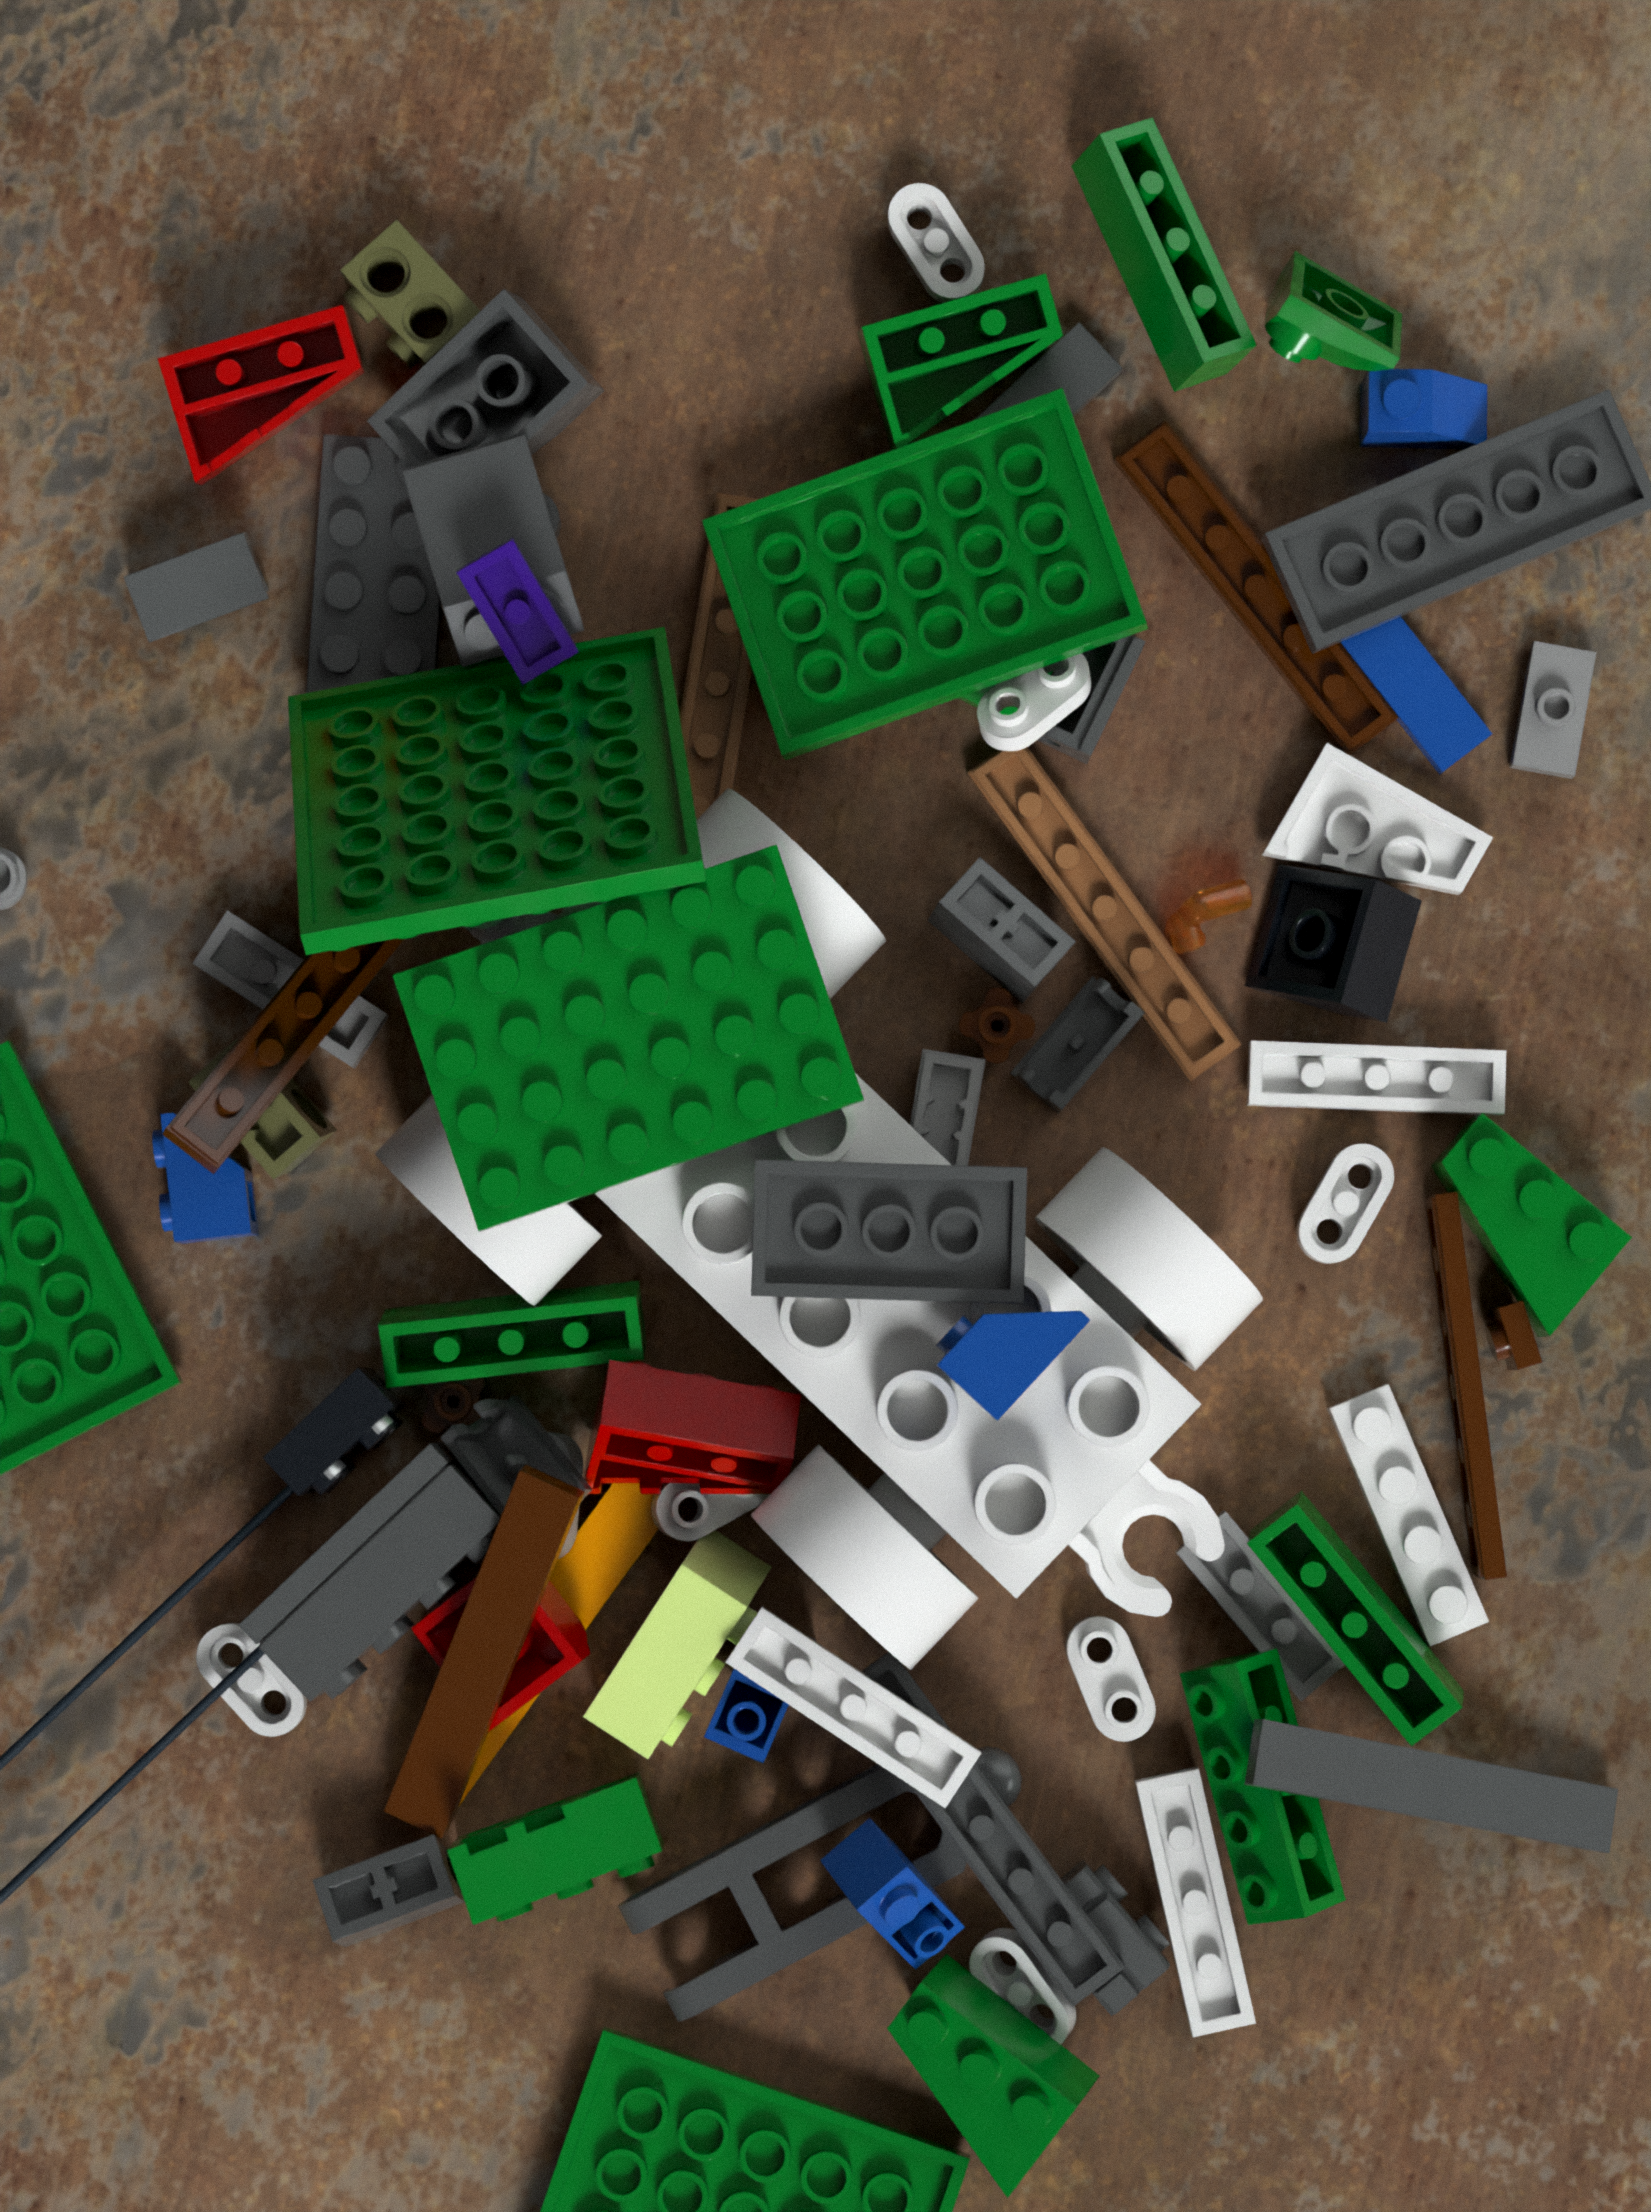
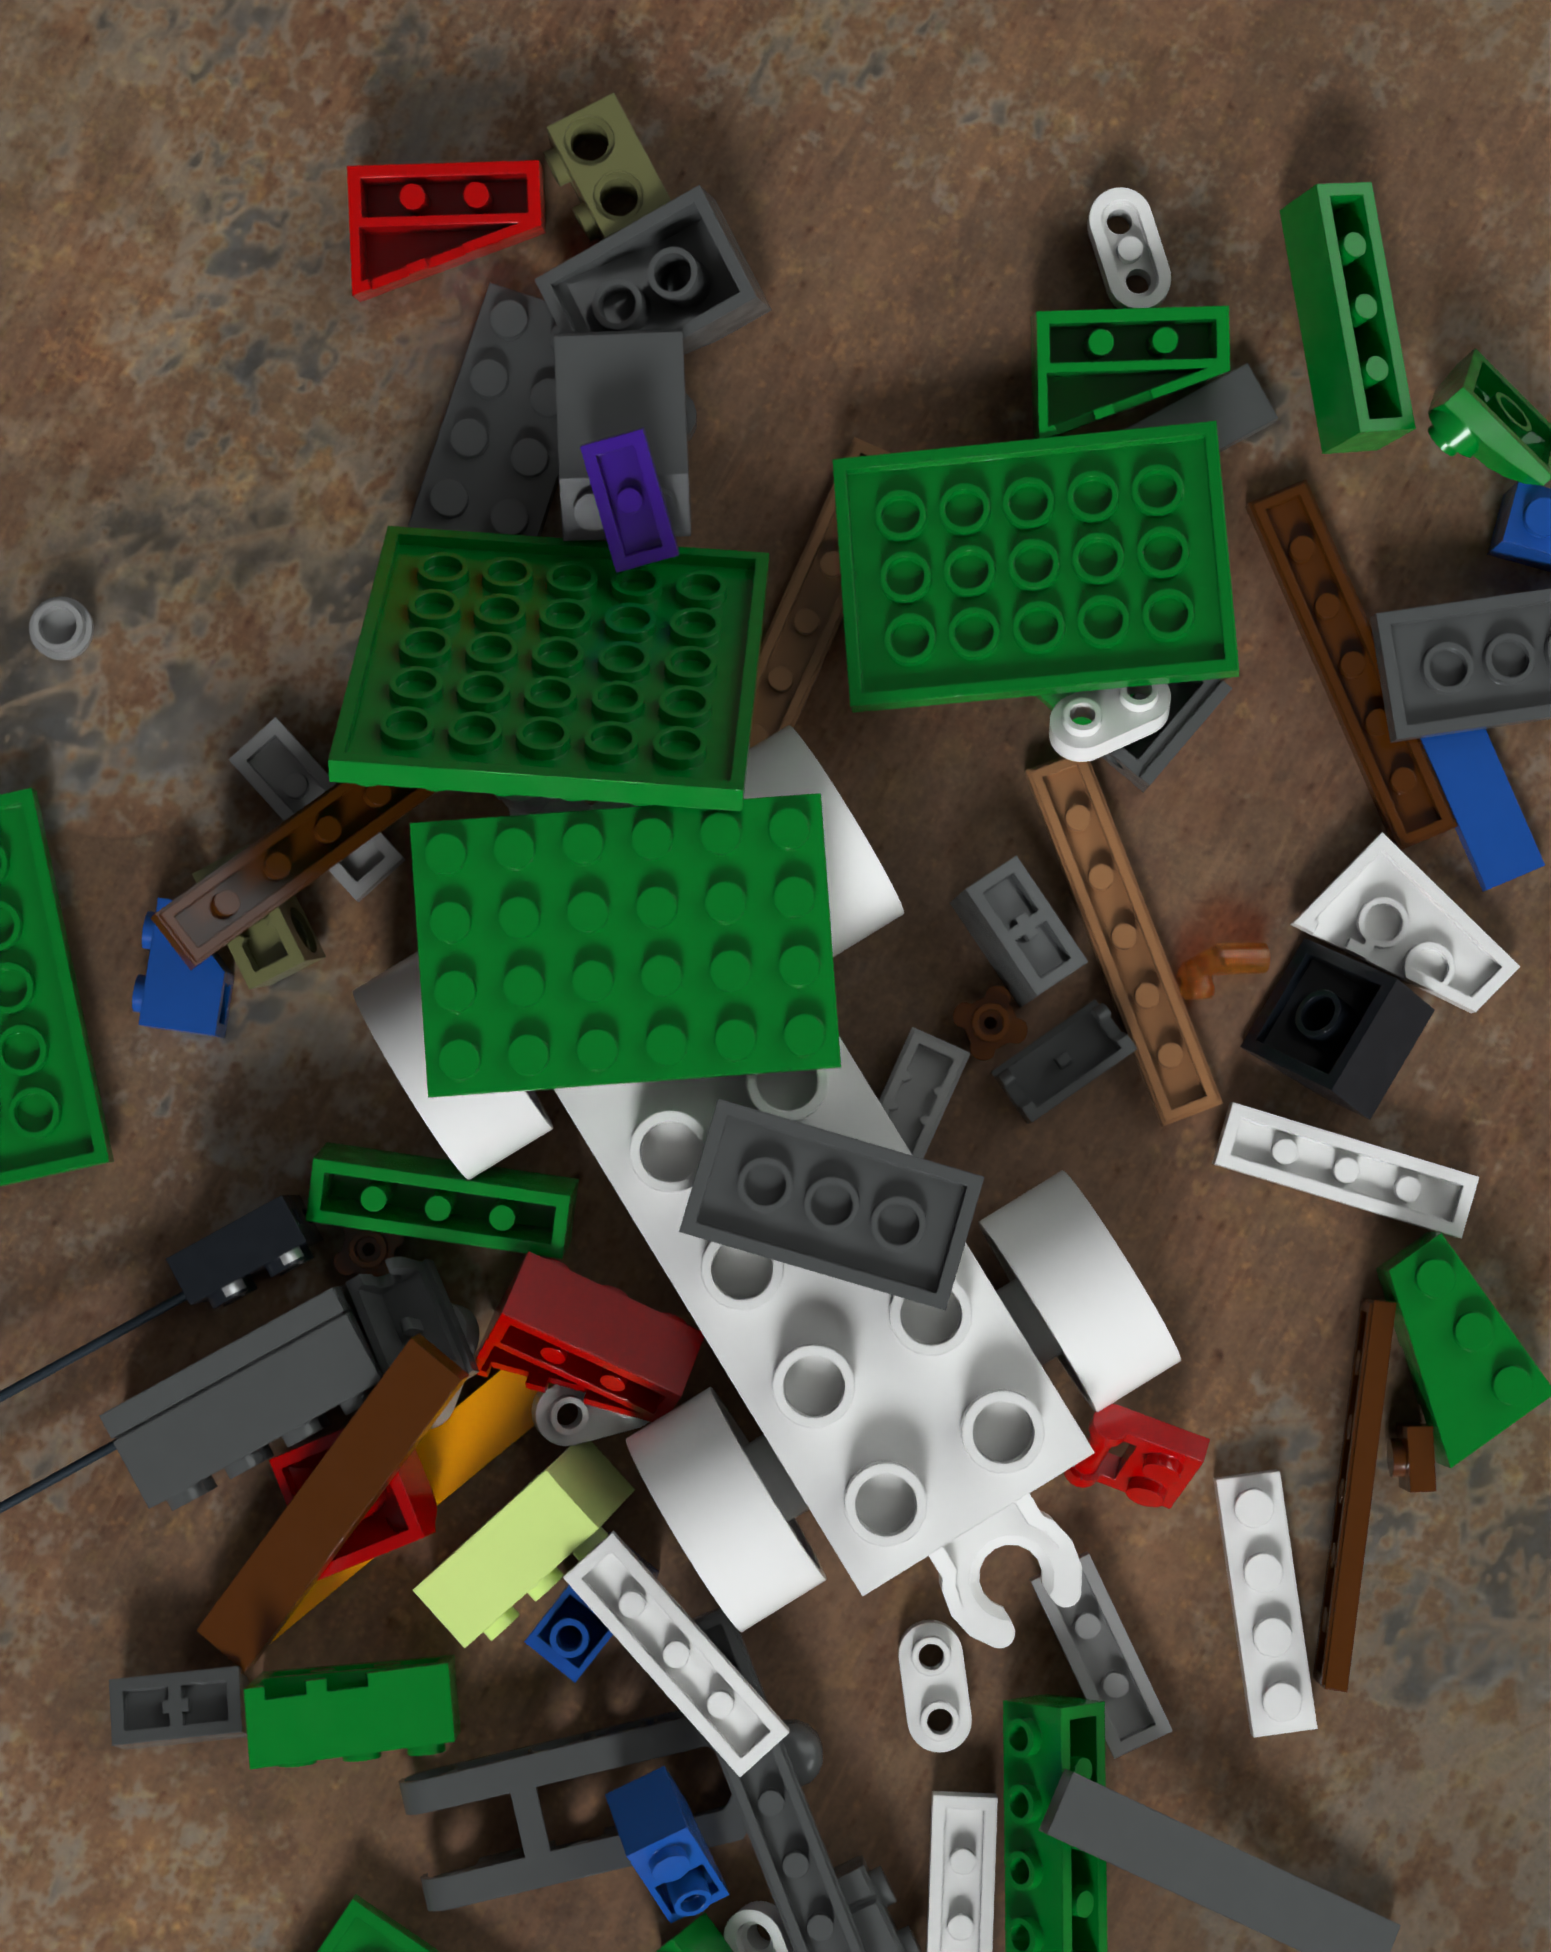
camera: 15 degrees right, 0 degrees up
dark grey hinge [123,532,269,643] -> none
white plate [196,1623,307,1737] -> none
blue slope [936,1311,1090,1421] -> none
green brick [1247,1490,1464,1747] -> none
white plate [1296,1144,1394,1264] -> none
none -> red plate [1064,1404,1210,1509]

